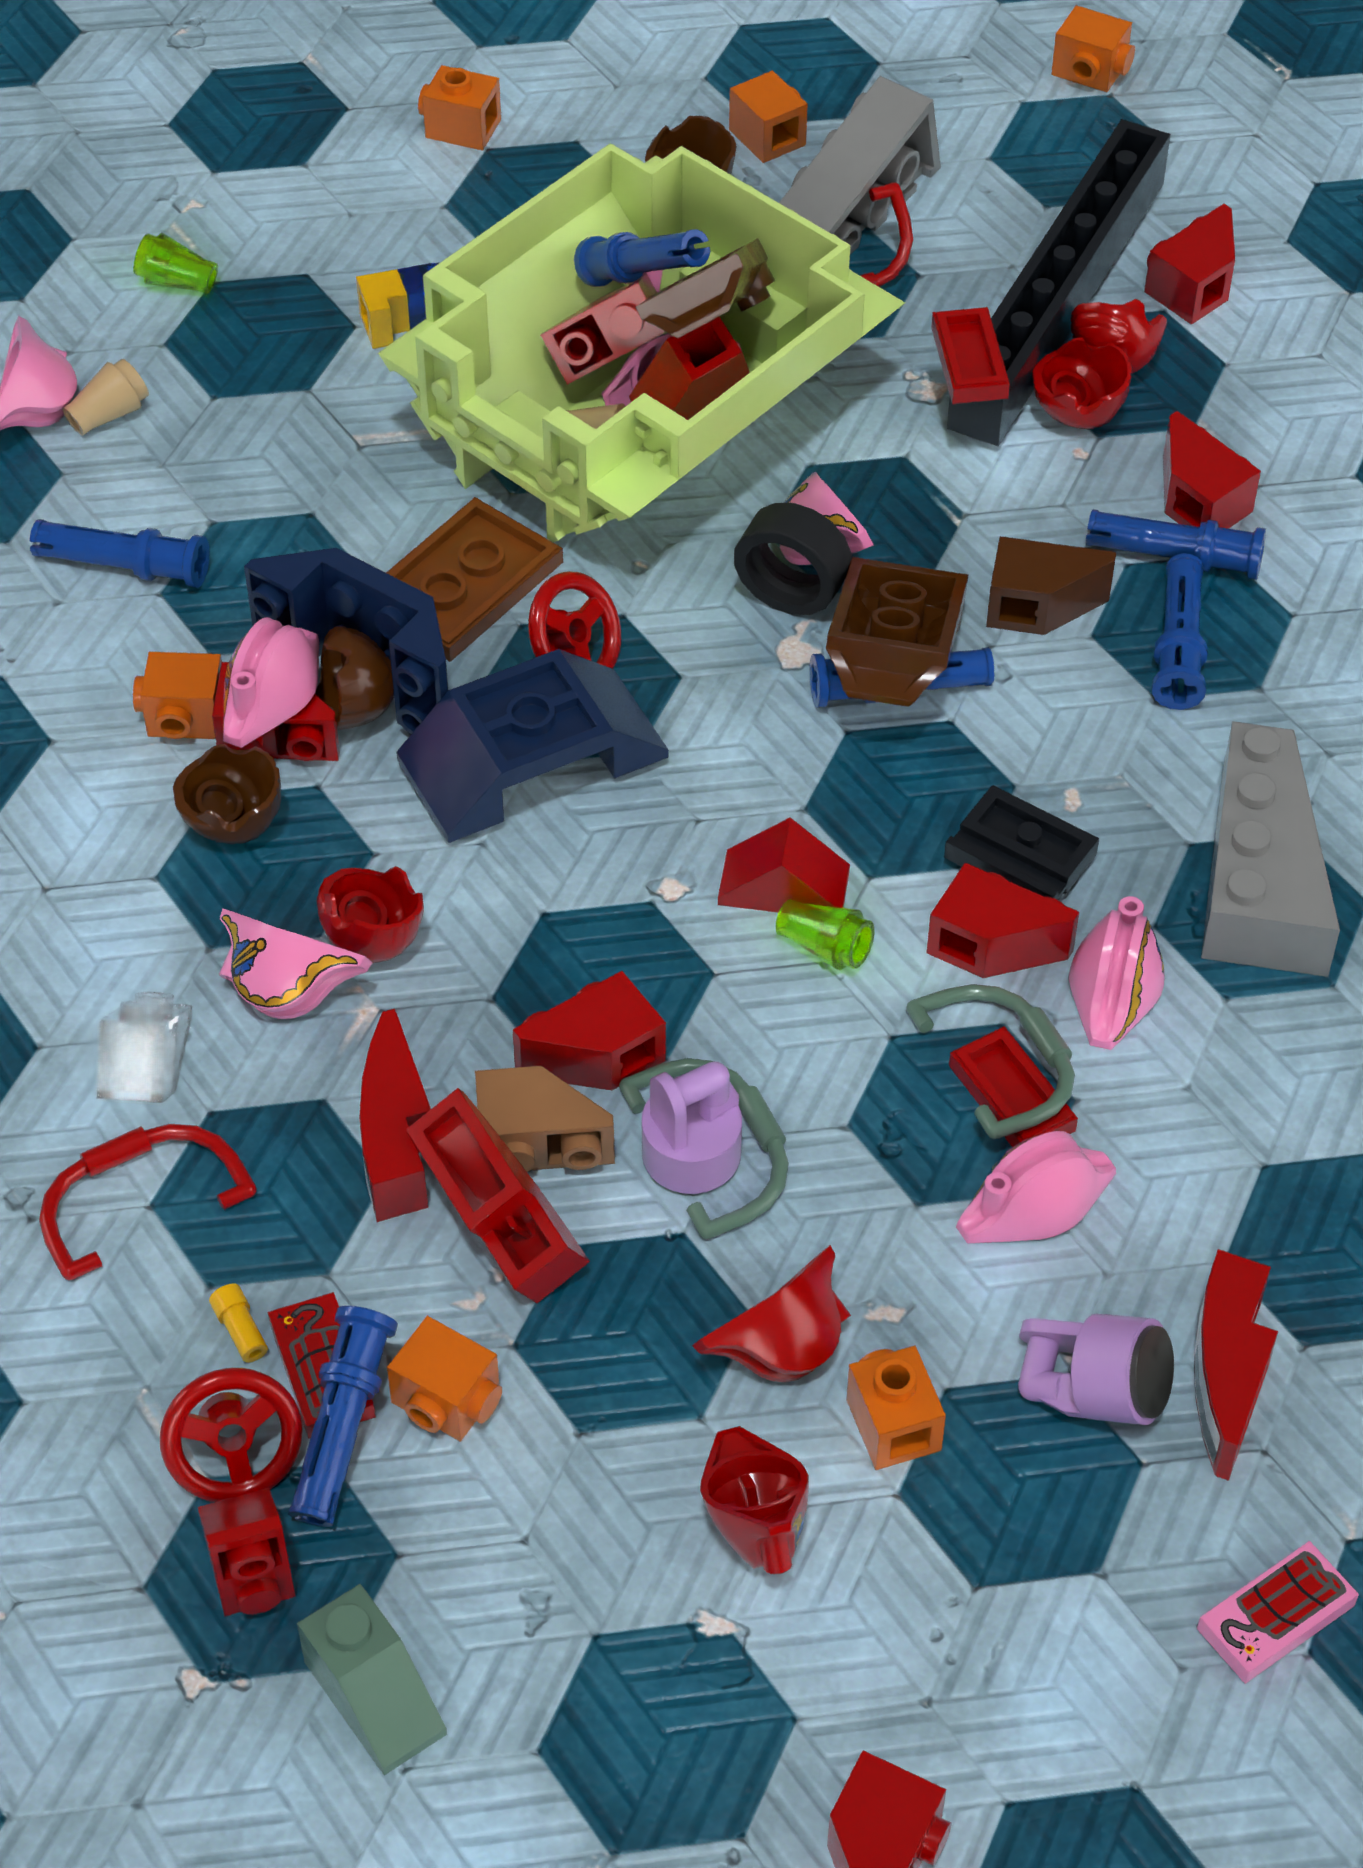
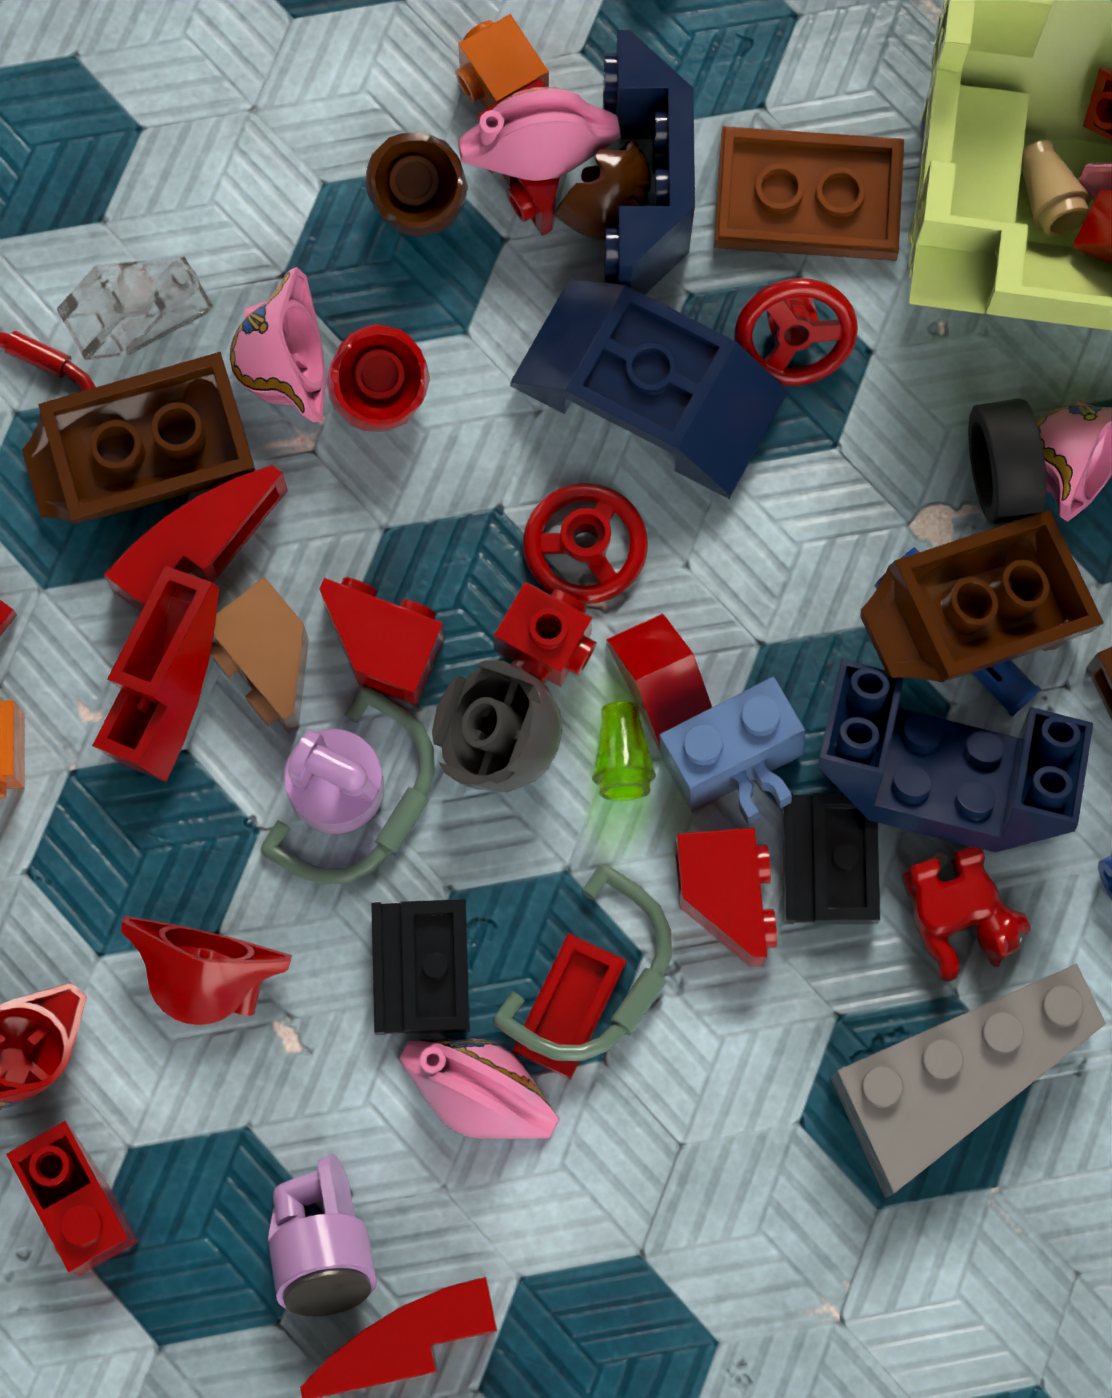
camera: 55 degrees right, 25 degrees up
orange brick [846,1345,946,1471] -> none
bright pink hat [1069,896,1165,1050] -> none
none -> red slope [6,1121,139,1275]
none -> reddish brown slope [22,351,256,524]
none -> black plate [371,899,470,1035]
none -> dark grey cylinder [432,660,563,792]
none -> red brick [493,582,597,687]
none -> red piece [523,483,648,604]
none -> medium blue brick [660,676,805,825]
none -> dark blue slope [817,659,1093,852]
none -> red animal [902,847,1031,982]

